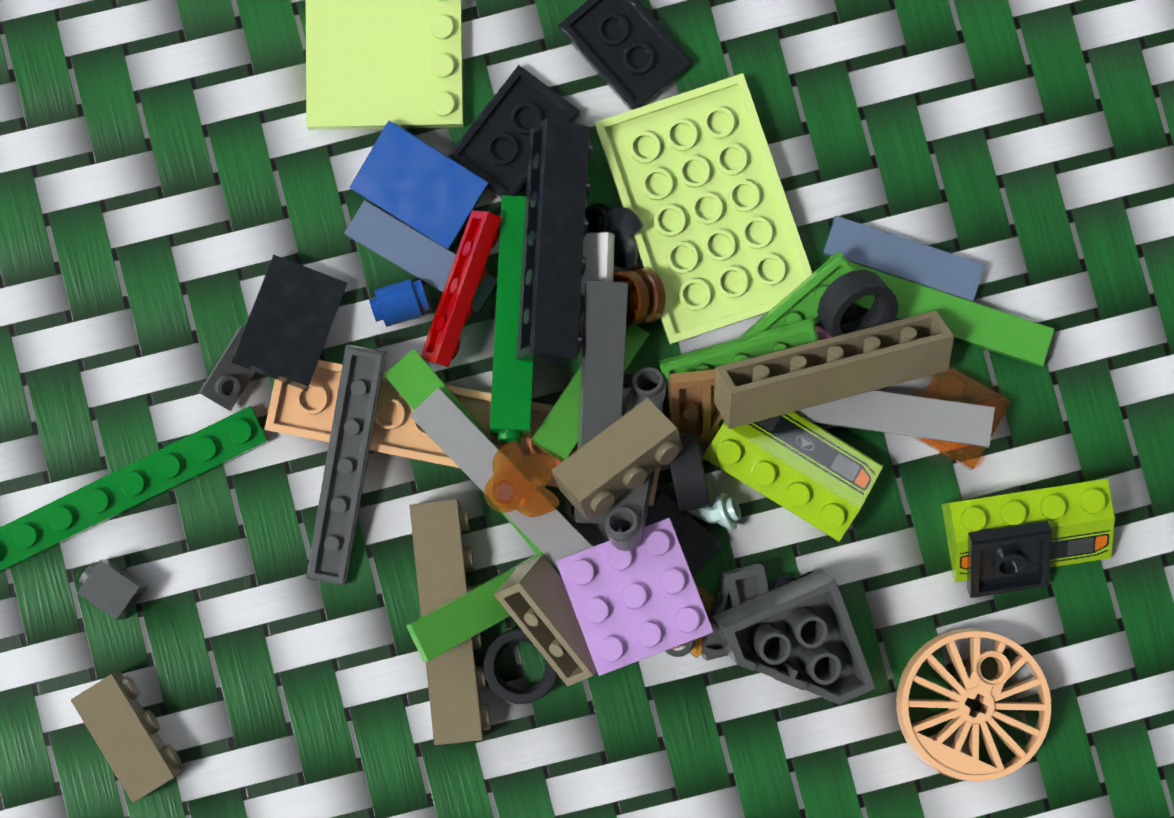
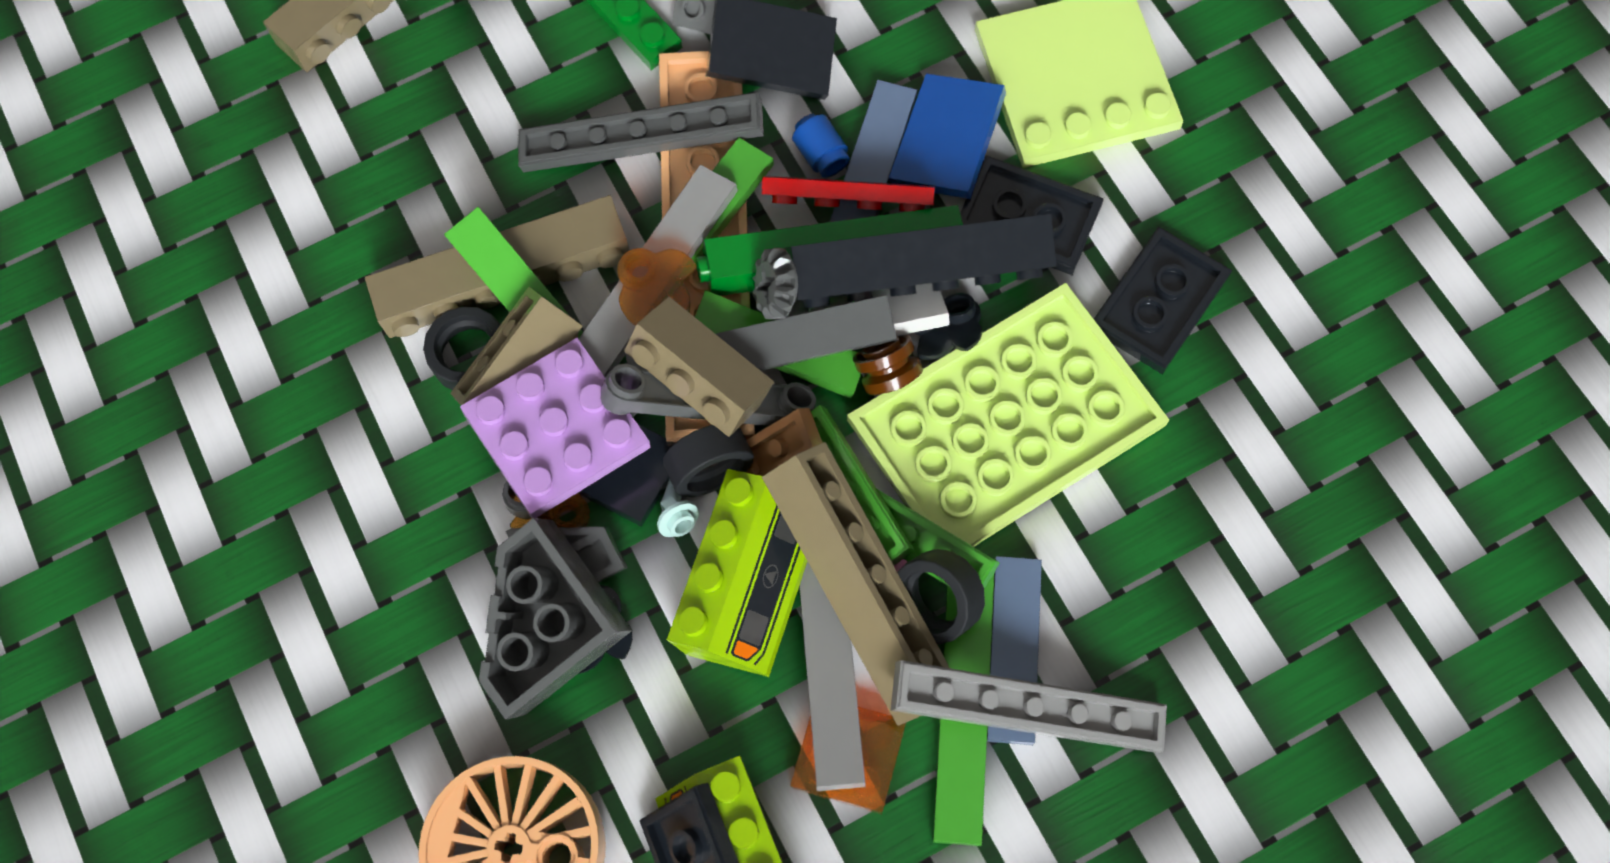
camera: 80 degrees right, 15 degrees down
none -> dark grey gear [752,248,798,320]
none -> light grey tile [890,660,1167,753]

